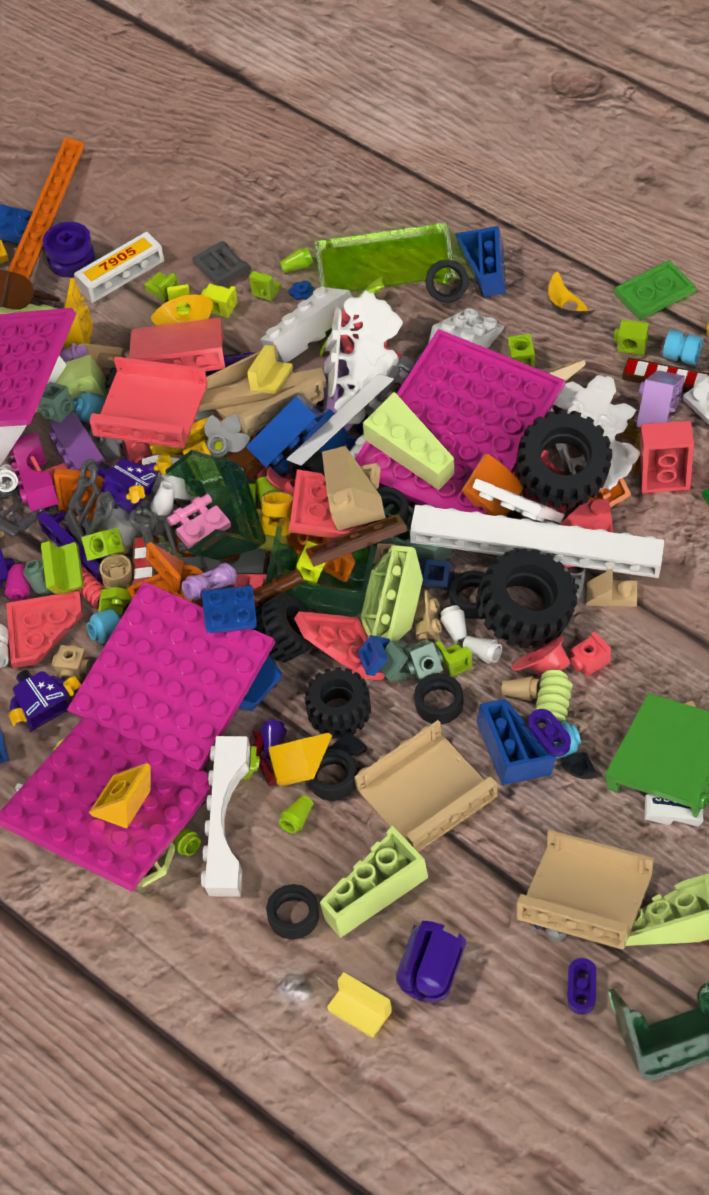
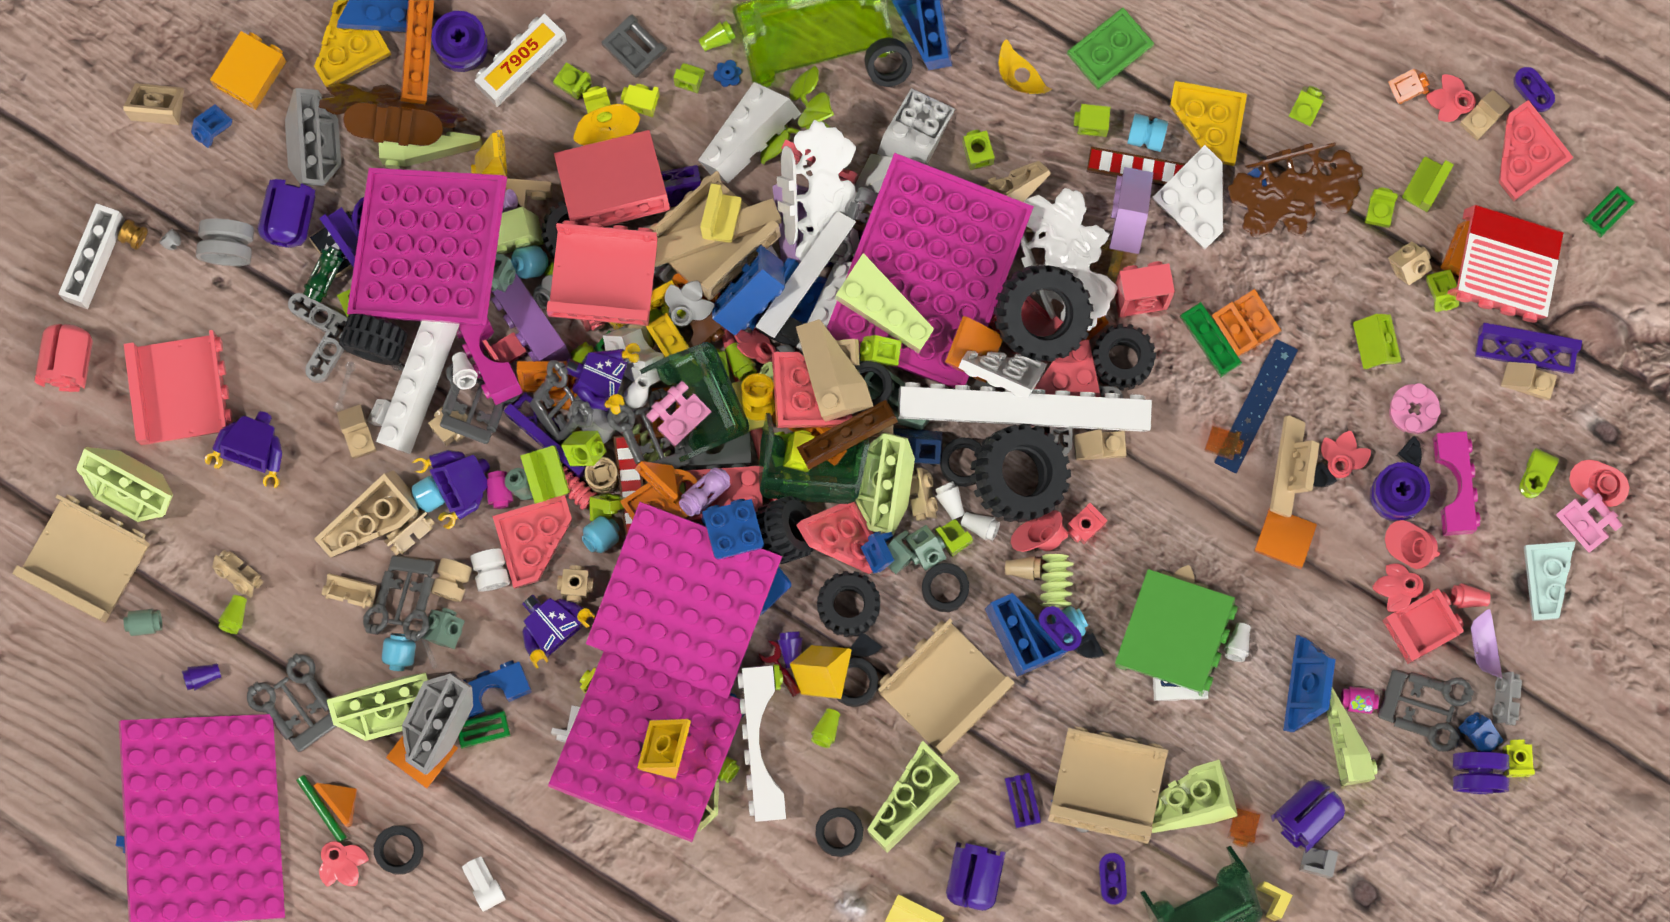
camera: 15 degrees left, 25 degrees up
reddish brown pin [253,568,305,605] -> none
none -> lime bracket [860,335,901,366]
none -> dark purple tile [1004,773,1041,829]
none -> black tyre [1092,323,1156,391]

